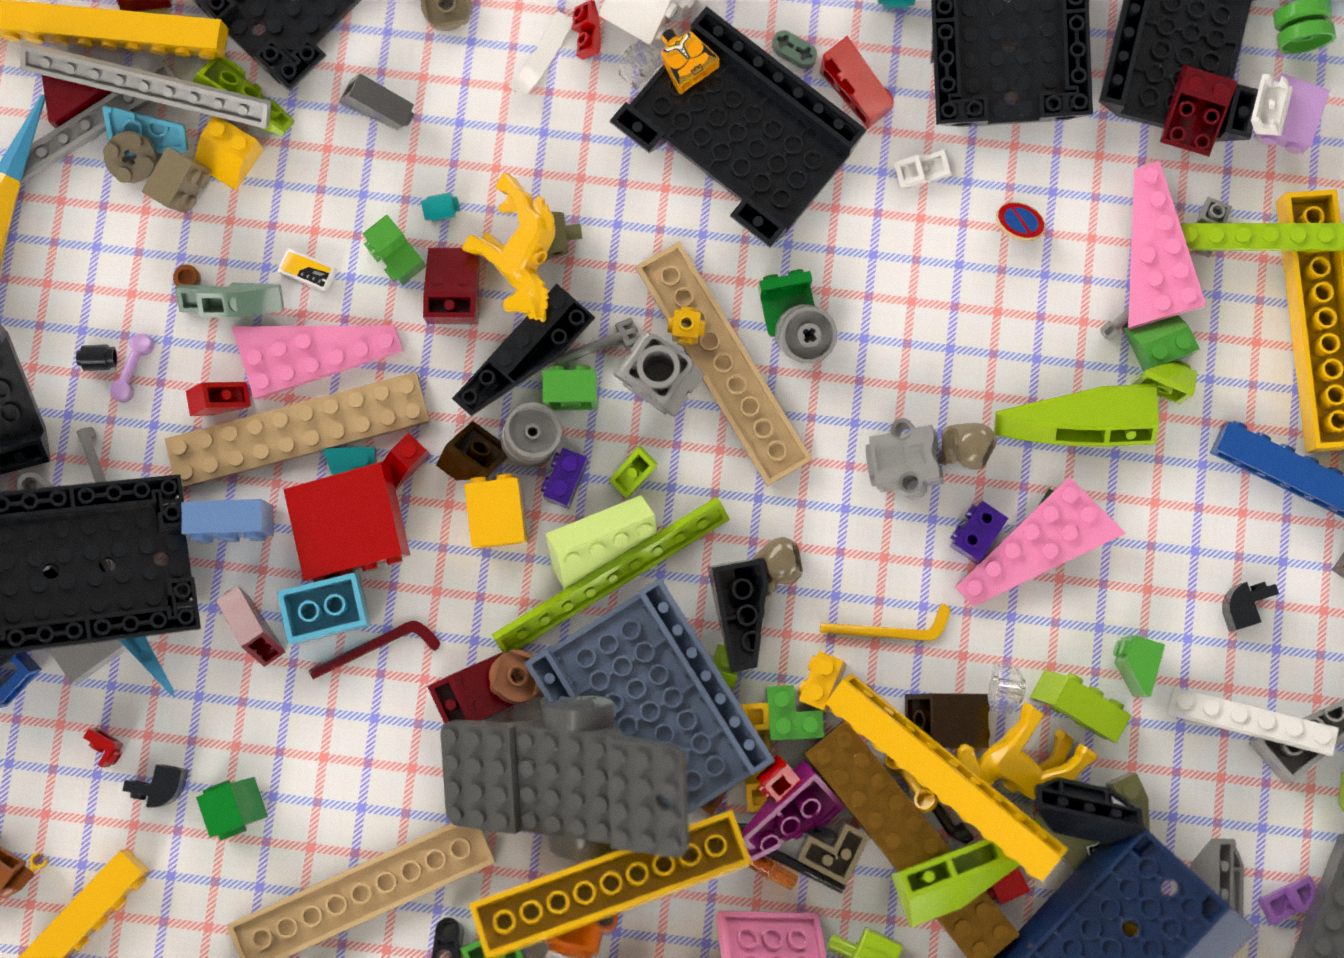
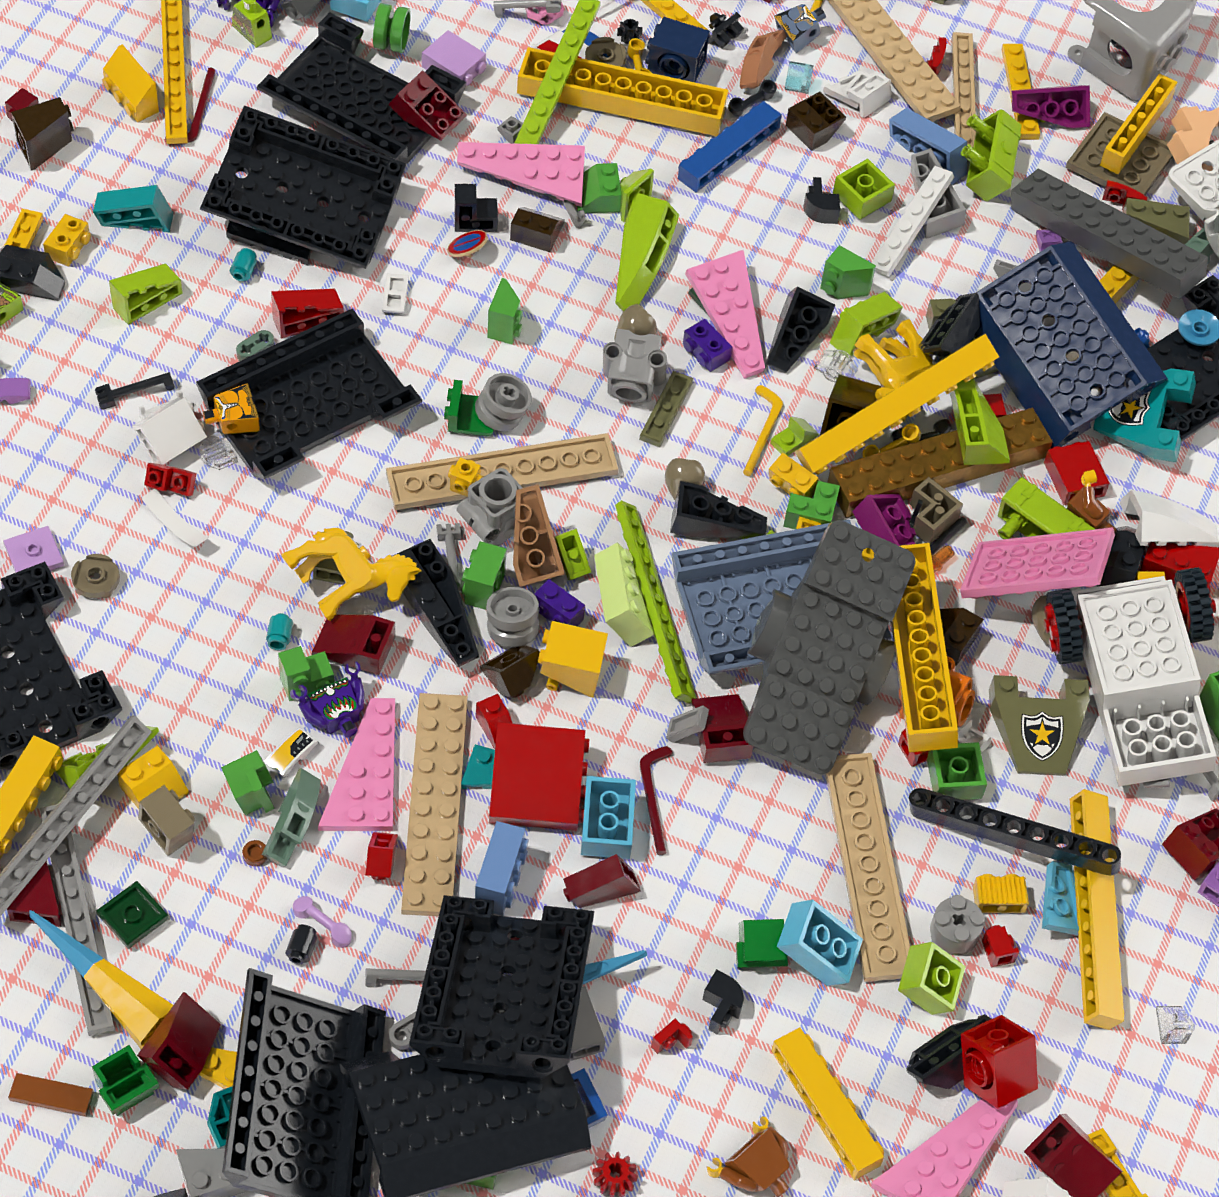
camera: 80 degrees left, 25 degrees down
medium azure wing [102,105,189,156] -> none
dark tan plate [103,130,158,183] -> none
dark grey slope [339,73,415,130] -> none
nougat plate [489,650,540,704] -> none
red brick [756,754,802,804] -> none
white hinge [1251,74,1293,136] -> none
none -> dark green plate [96,881,169,949]
none -> bright green plate [221,750,275,815]
none -> dark purple torso [290,662,365,738]
none -> black brick [454,183,498,232]
none -> bright green slope [487,278,523,344]
none -> dark brown slope [510,207,565,252]
none -> medium nougat wedge [513,484,565,587]
none -> olive tile [639,371,694,447]
none -> light grey tile [666,706,709,742]
none -> black wedge [766,286,835,373]
none -> lime slope [770,417,819,456]
none -> medium azure brick [777,899,863,986]
none -> lime brick [833,158,895,219]
none -> dark brown slope [940,608,984,666]

